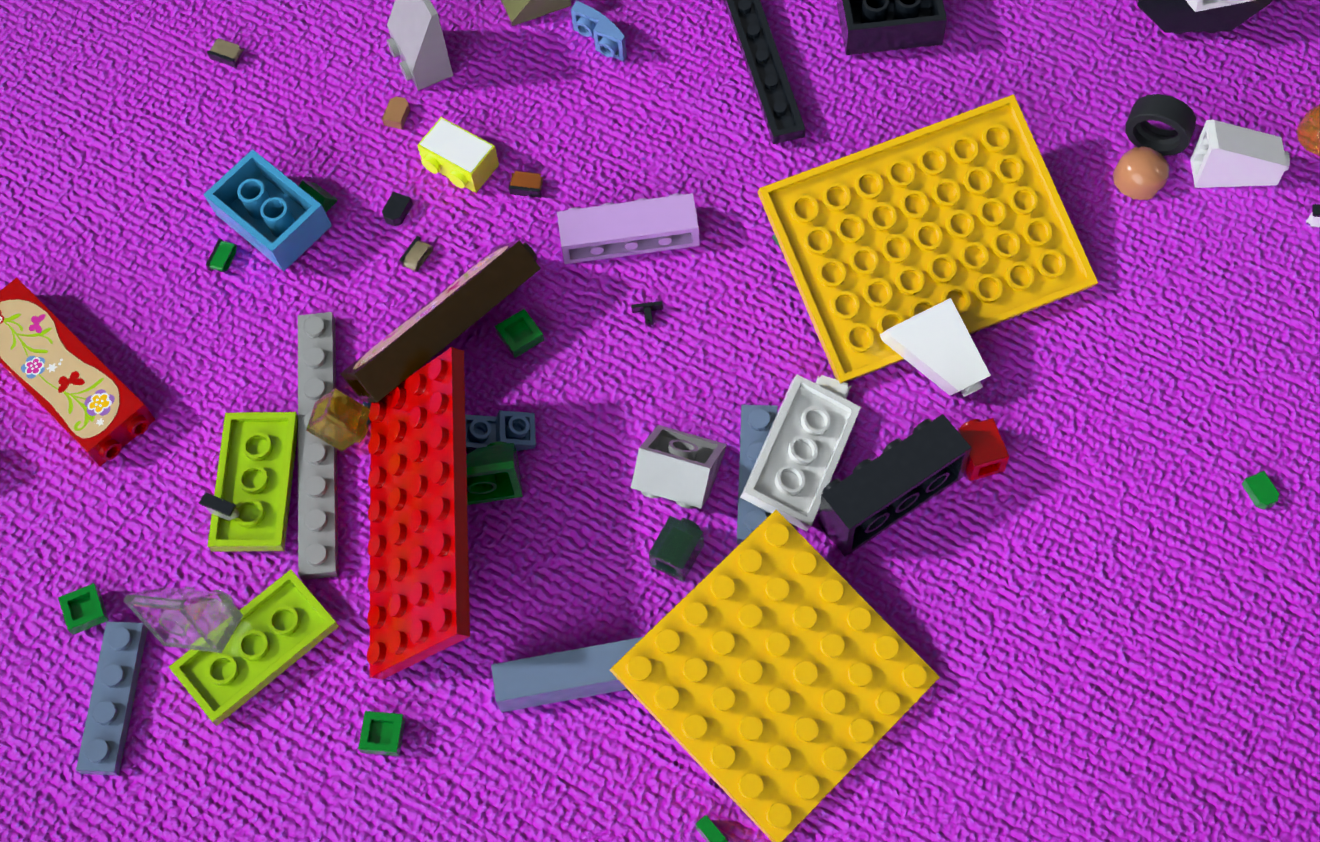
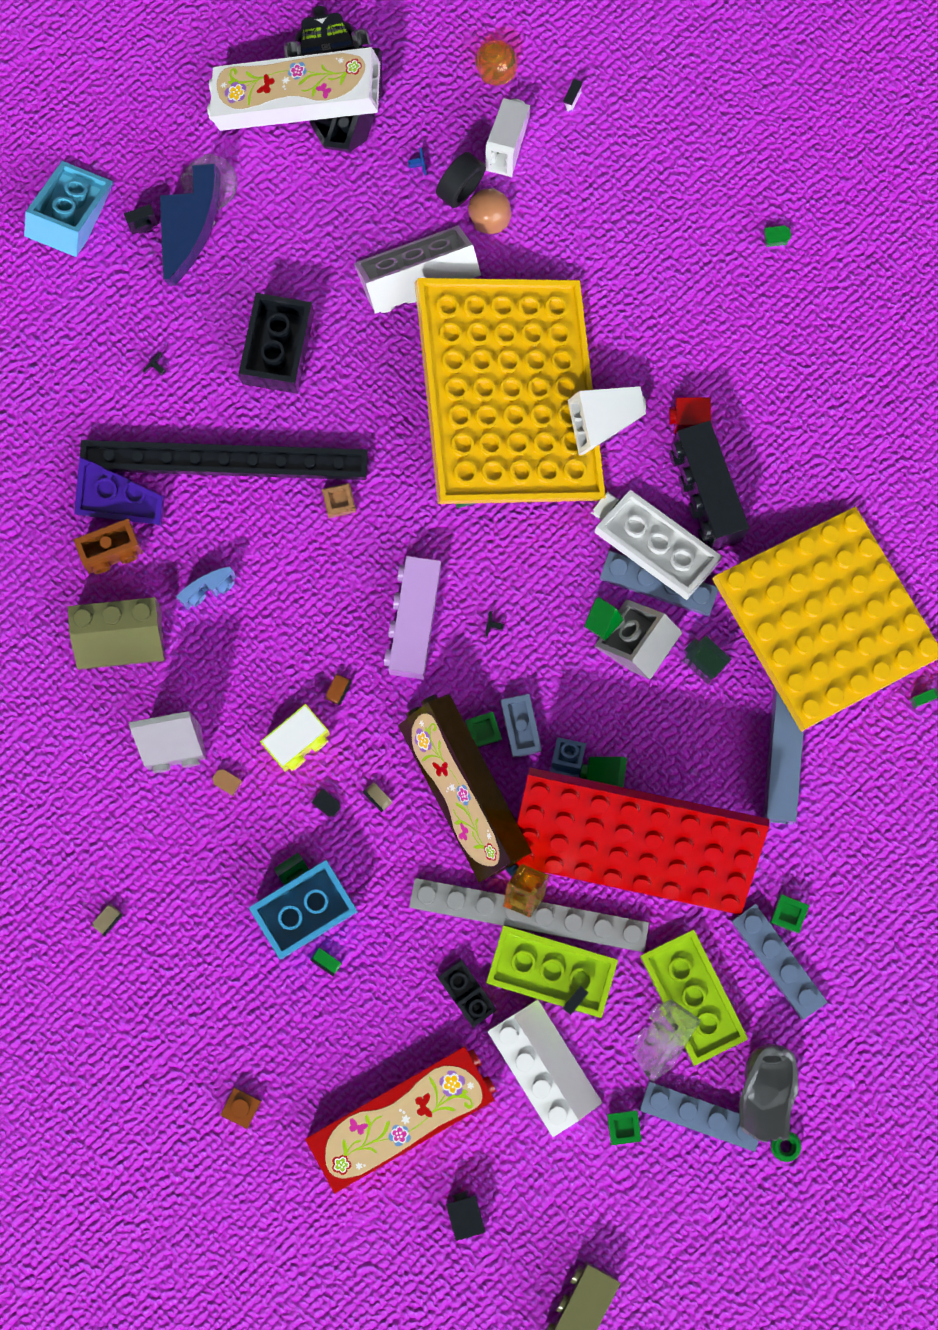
camera: 80 degrees left, 15 degrees up
none -> dark orange plate [220,1087,262,1129]
none -> medium nougat tile [322,483,356,519]
none -> white slope [354,225,481,314]
none -> blue piece [408,147,427,175]
none -> black slope [436,958,497,1028]
none -> white slope [487,999,602,1137]
none -> sand blue plate [501,694,542,758]
none -> green slope [584,597,624,641]
none -> sand blue plate [731,904,827,1020]
none -> dark grey hair [739,1044,798,1142]
none -> green plate [770,1132,801,1162]

